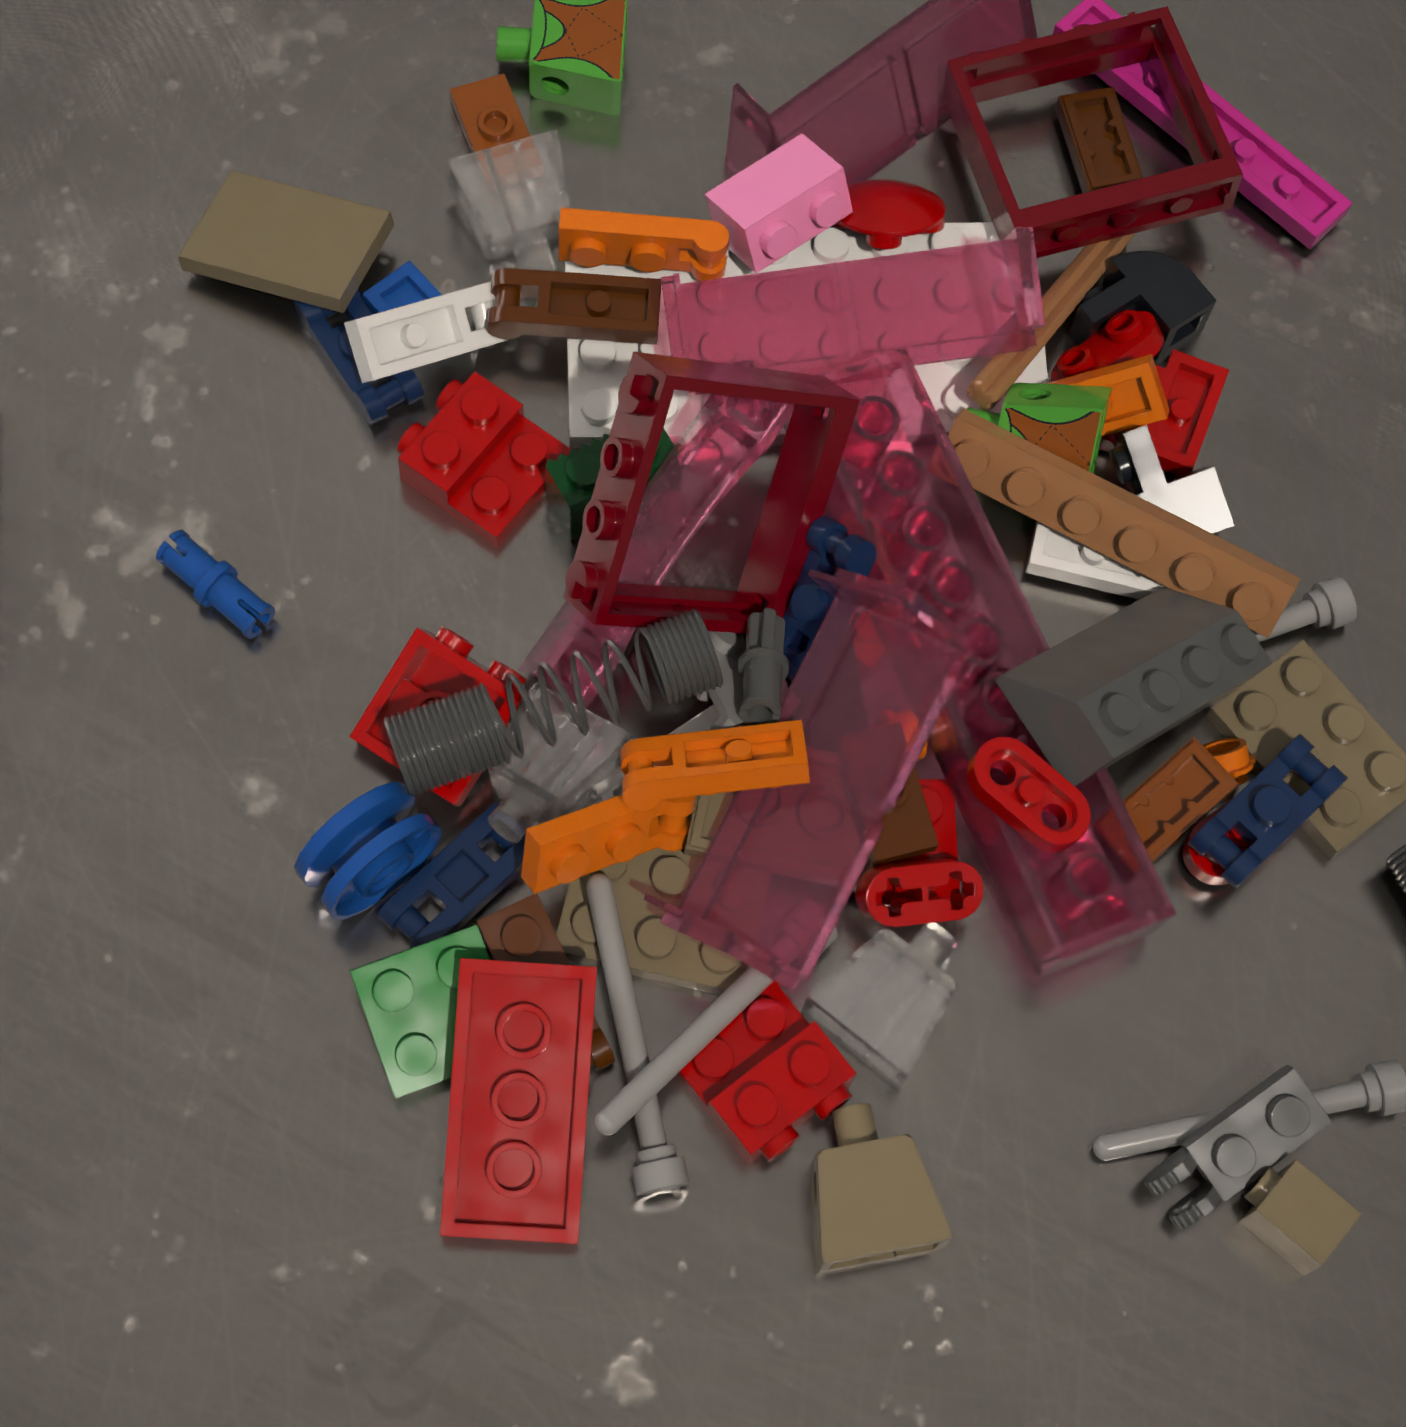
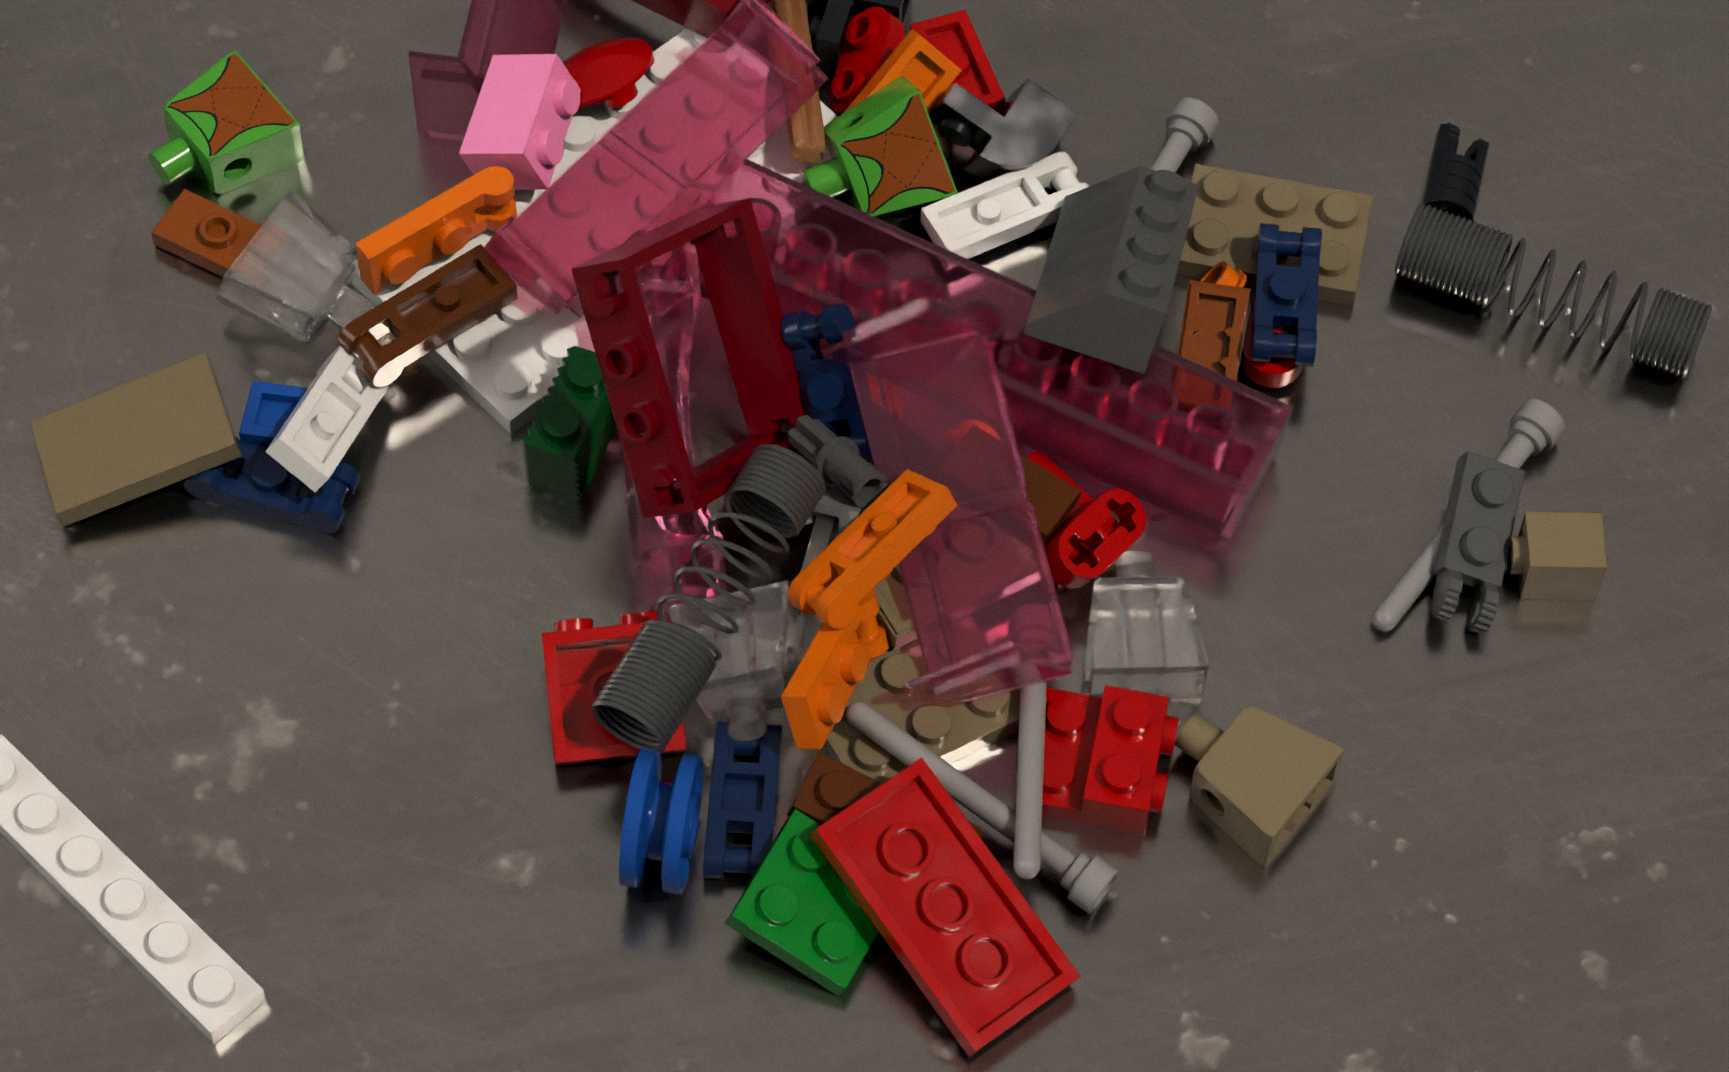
camera: 35 degrees left, 10 degrees down
blue pin [156,530,275,639] -> none
red plate [397,371,571,548] -> none
medium nougat plate [933,408,1301,638] -> none
red plate [967,737,1091,852] -> none

